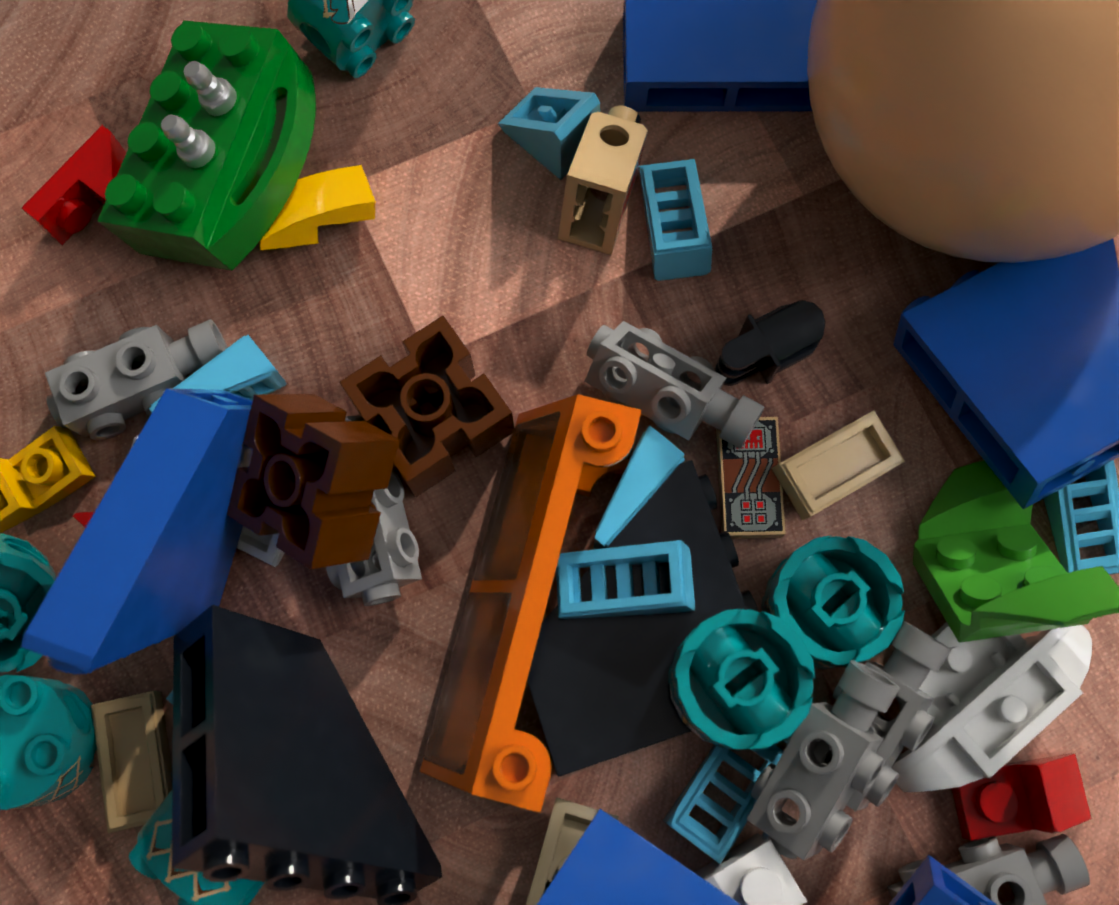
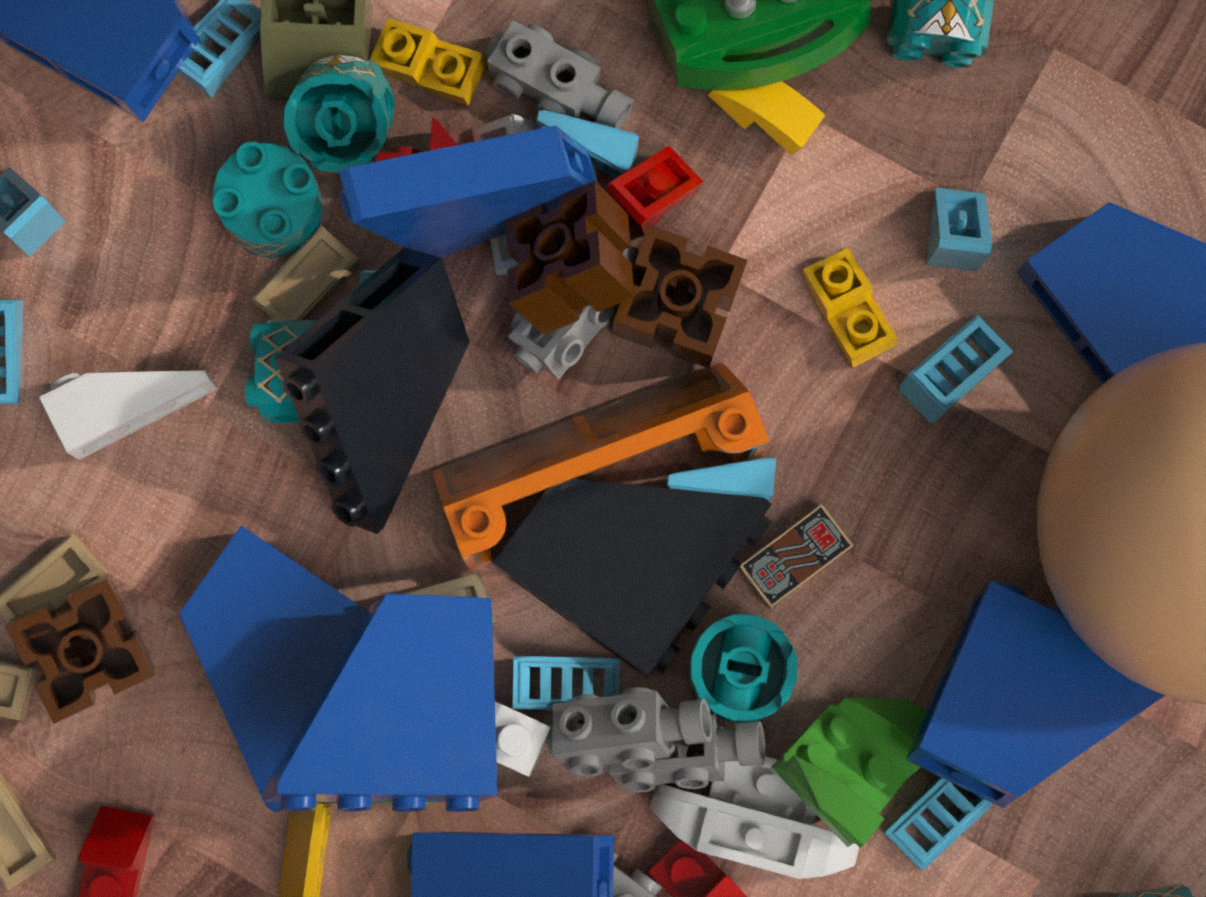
camera: 50 degrees right, 5 degrees up
medium azure slope [556,540,695,619] -> none
tan torso [558,106,648,255] -> none
light grey brick [584,321,765,449] -> none
teal brick [668,609,815,749] -> none
black arm [715,300,825,386] -> none
tan tile [772,410,905,521] -> none
none -> red slope [606,146,704,236]
none -> yellow slope [803,247,898,368]

